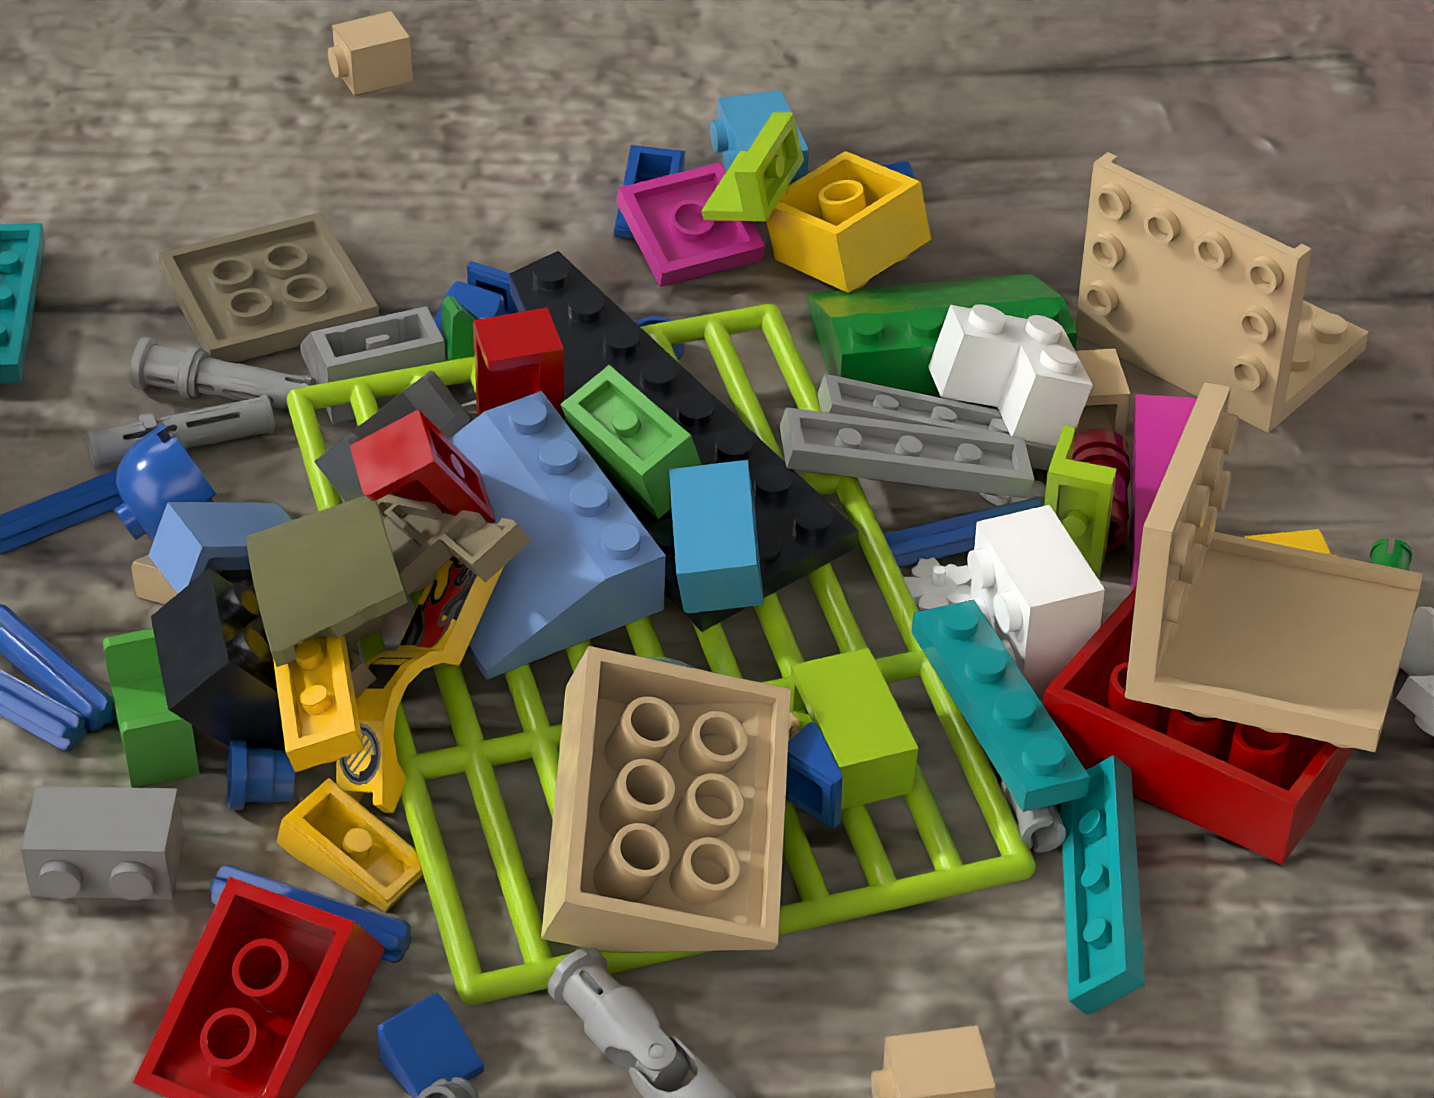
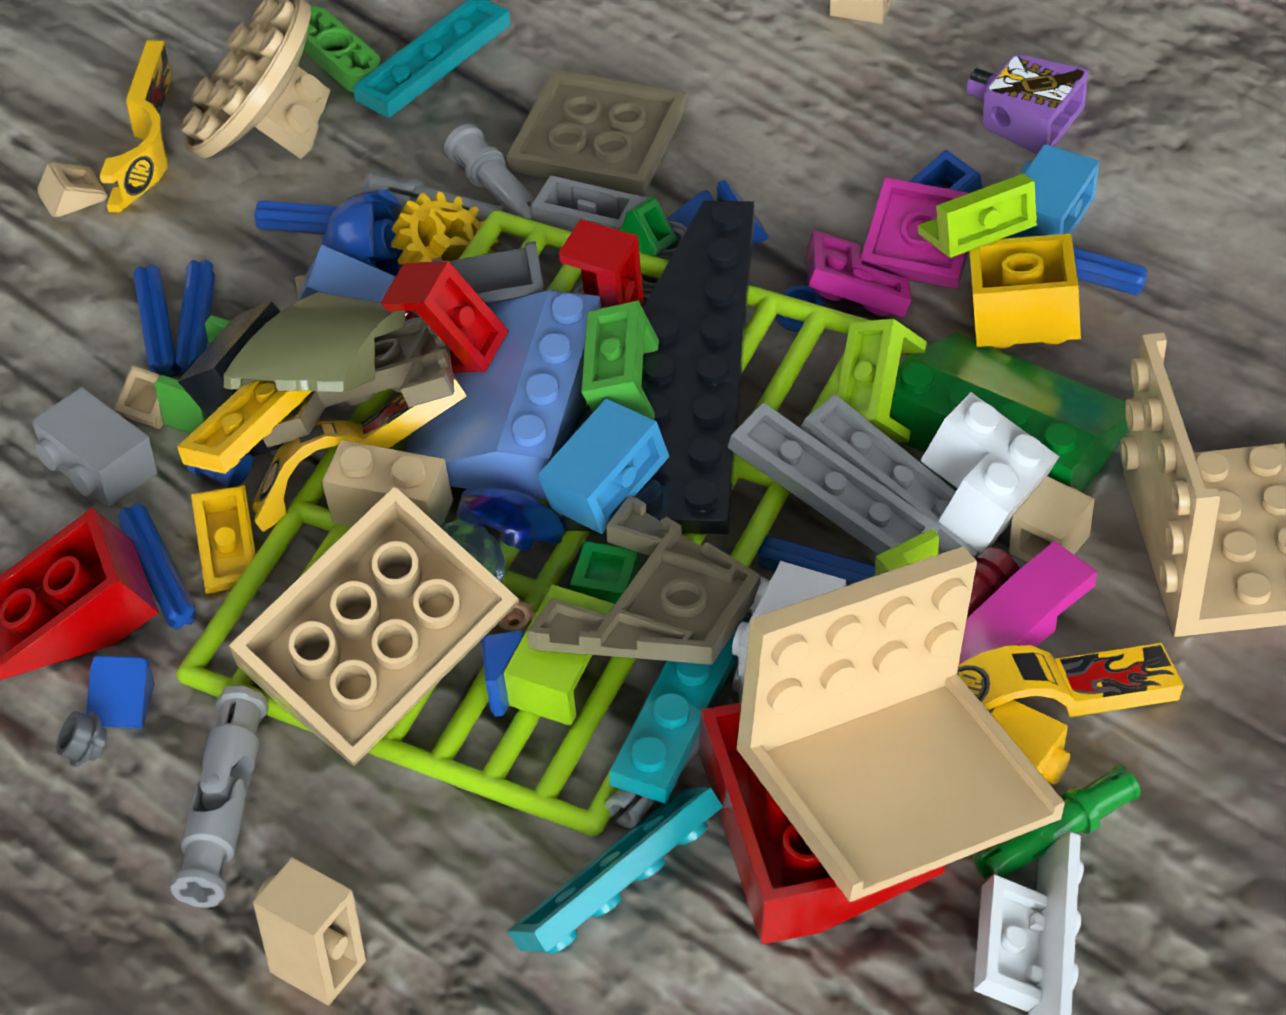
camera: 45 degrees right, 5 degrees up
none -> tan slope [114,366,164,429]
none -> tan brick [322,440,453,528]
none -> yellow gear [391,192,499,265]
none -> clear blue dish [456,487,567,550]
none -> dark tan wing [528,496,761,665]
none -> green plate [570,541,640,604]
none -> dark pink plate [806,229,911,318]
none -> lime panel [837,319,927,443]
none -> yellow piece [957,643,1184,717]
none -> medium lavender torso [967,54,1089,154]

